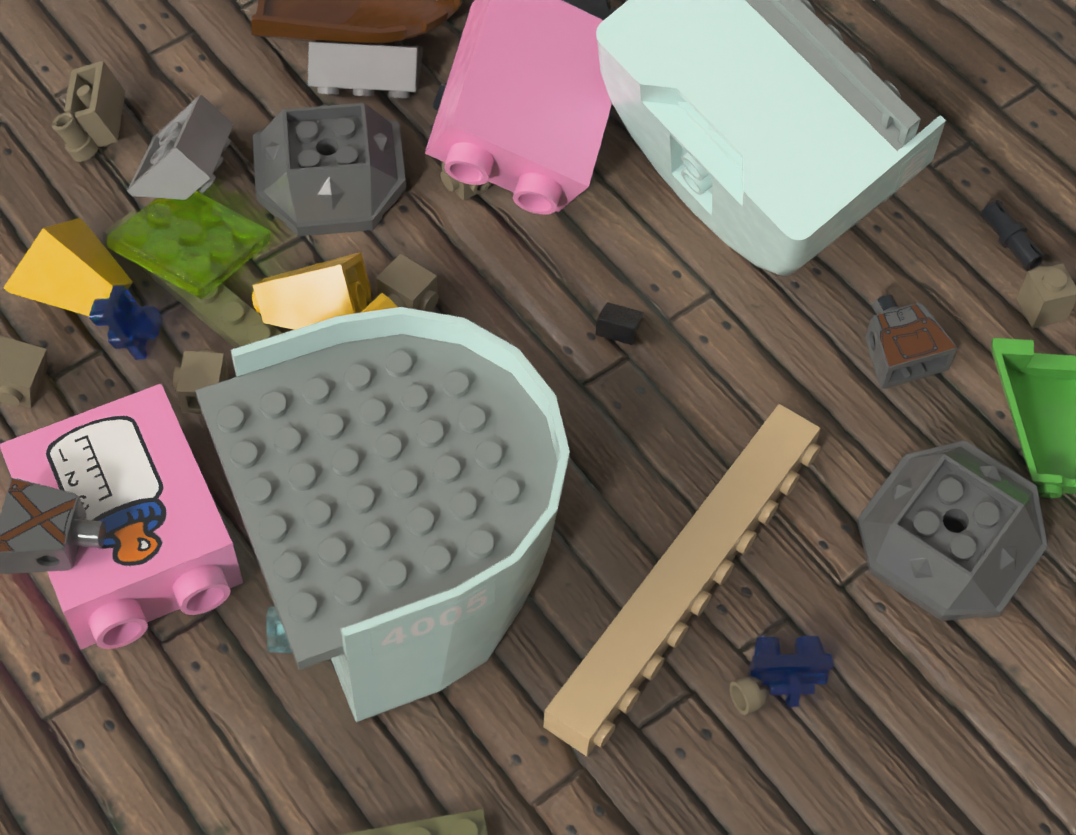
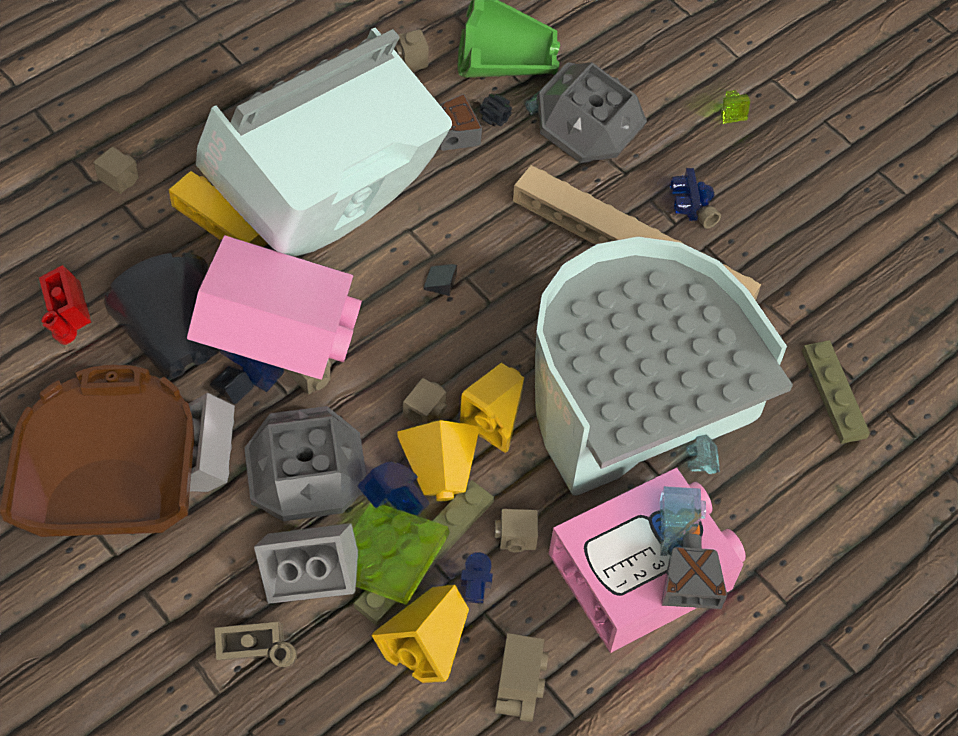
camera: 95 degrees left, 0 degrees up
none -> clear blue brick [357,462,430,524]
none -> black gear [479,94,512,127]
none -> clear light blue slope [660,486,706,556]
none -> clear neon green tile [721,90,750,124]

